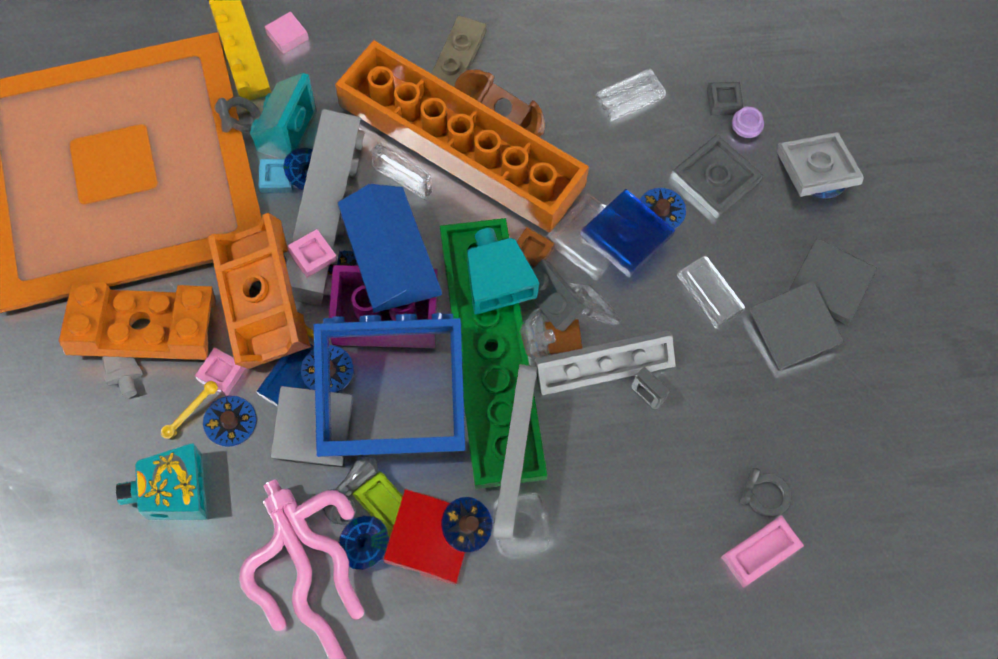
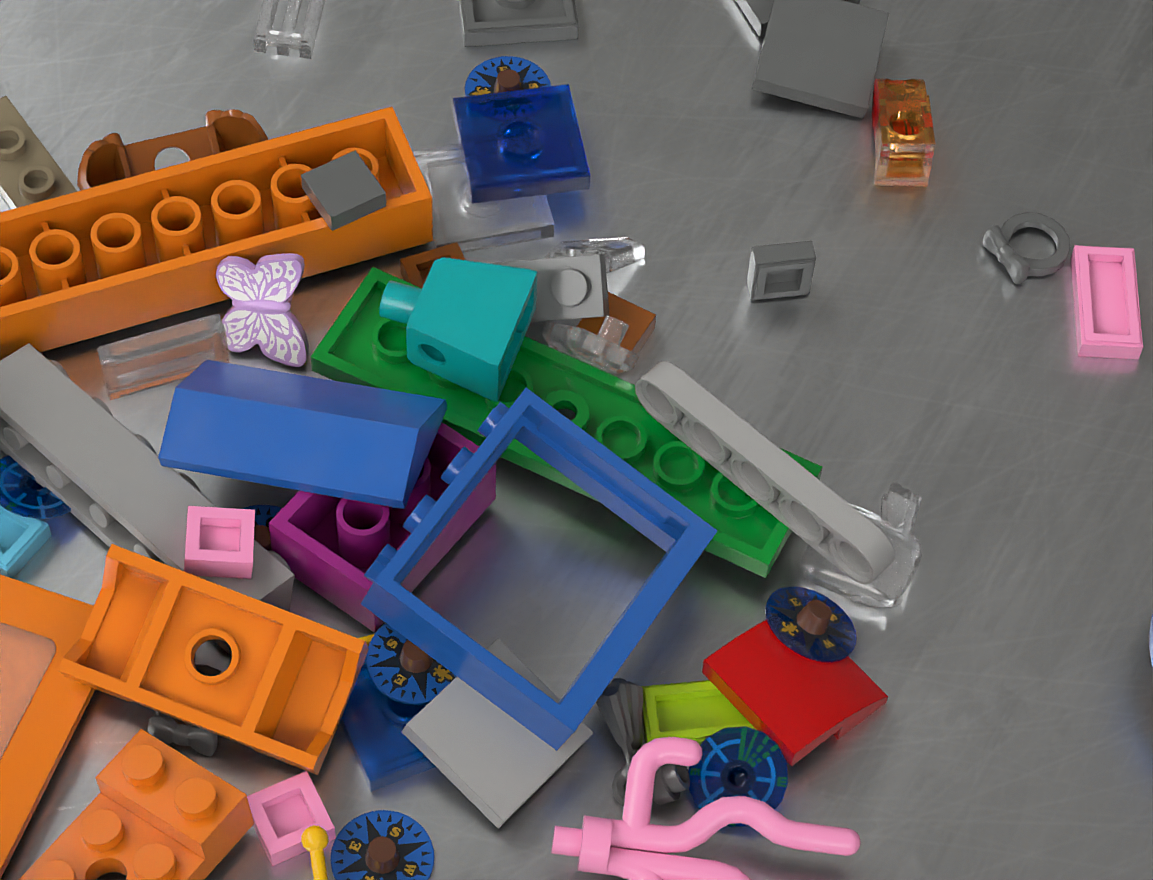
camera: 55 degrees left, 10 degrees down
light grey plate [534,330,676,395] -> none
clear tile [677,255,745,328] -> none
none -> lavender animal [216,253,309,367]
none -> dark grey tile [301,150,386,231]
none -> clear orange leg [872,78,935,186]

